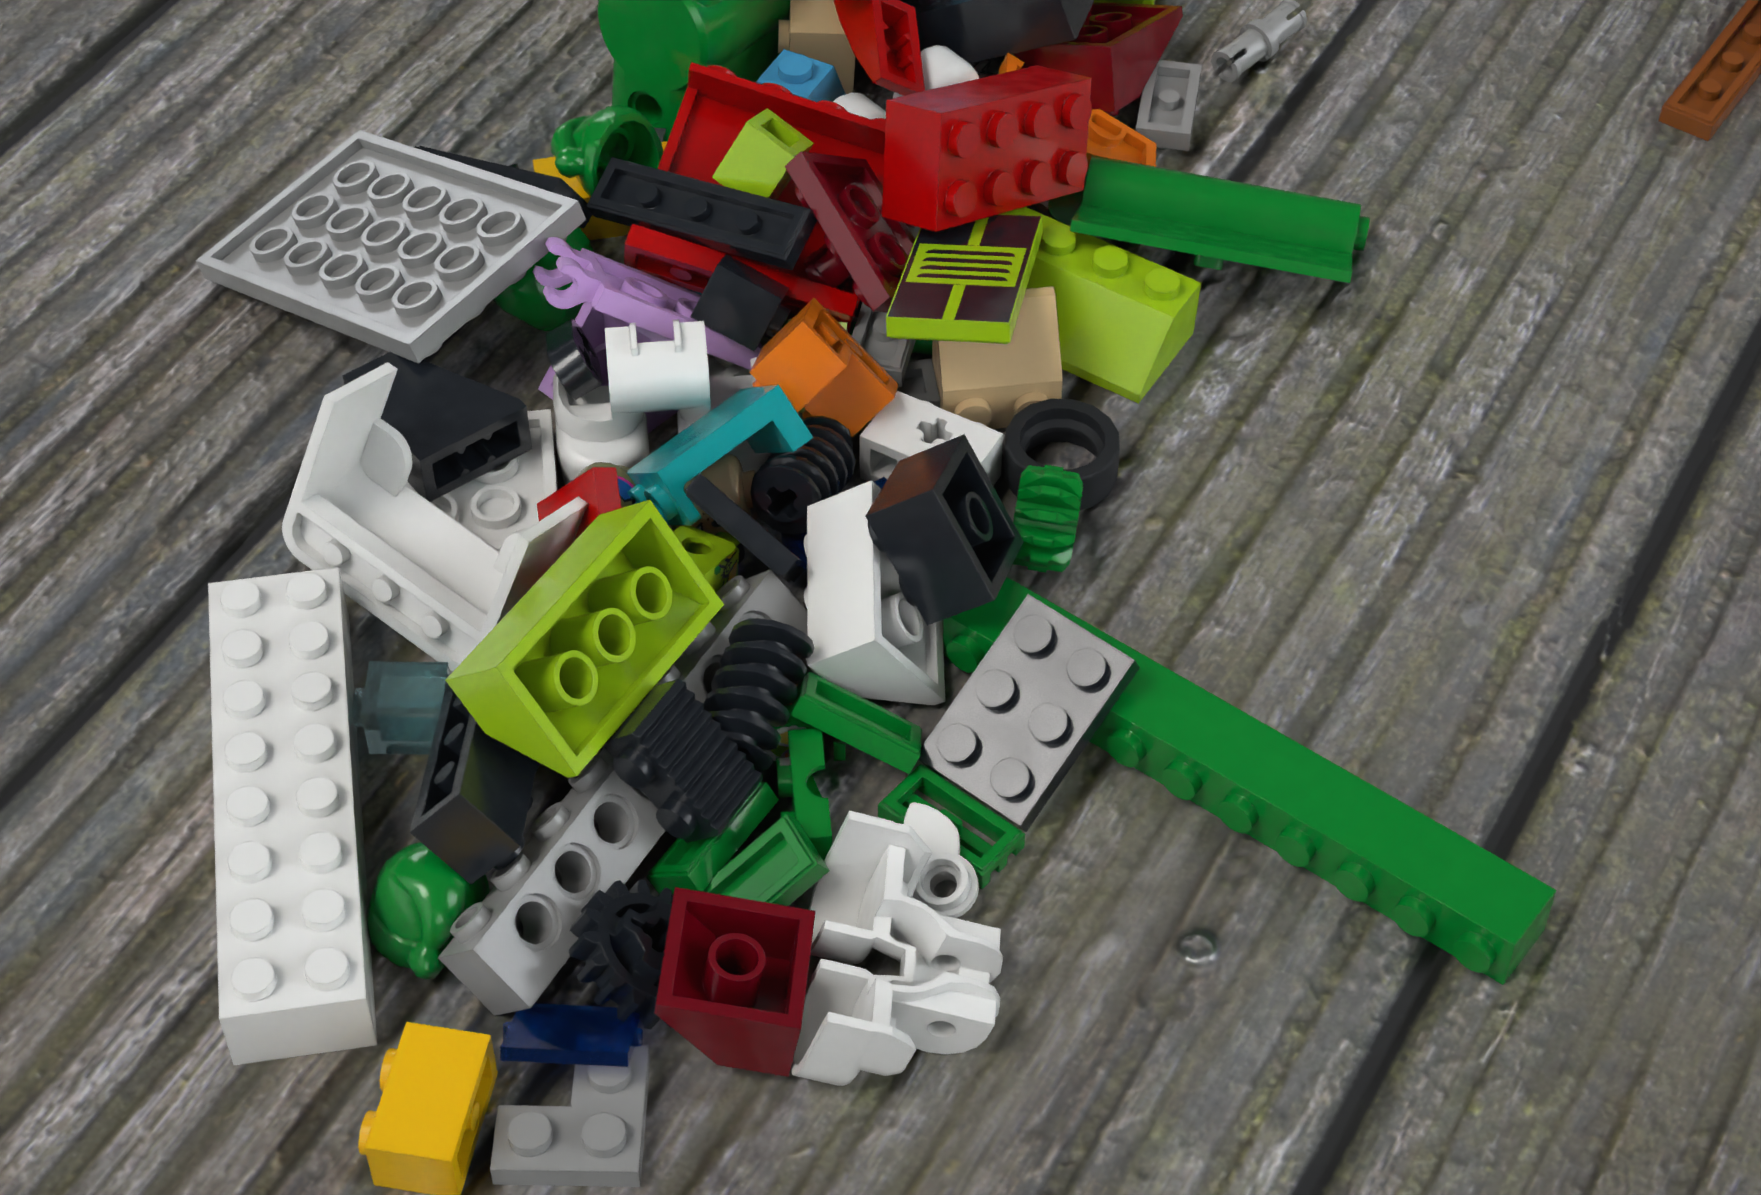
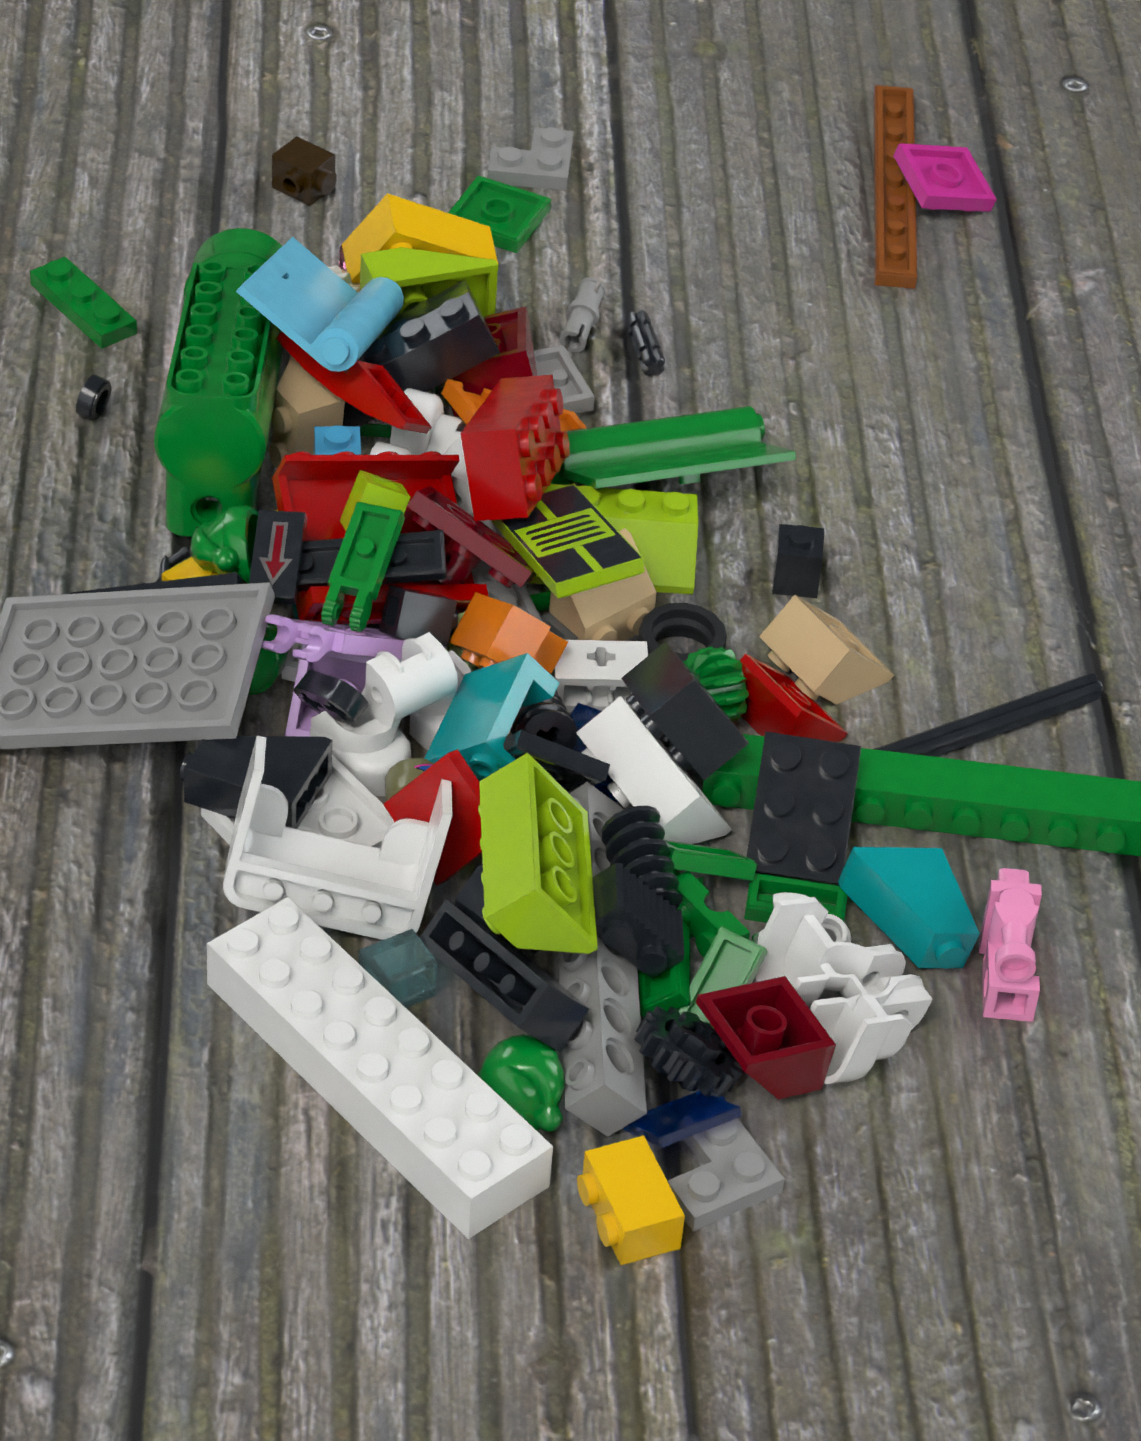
camera: 35 degrees left, 5 degrees down
none -> black tile [249,510,308,605]
none -> green hinge [321,502,405,632]
none -> black axle [626,310,665,376]
none -> red slope [740,653,848,742]
none -> tan slope [759,595,894,705]
none -> black brick [772,524,824,598]
none -> teal slope [838,847,980,969]
none -> black axle [874,673,1103,757]
none -> bright pink hips [979,868,1042,1022]

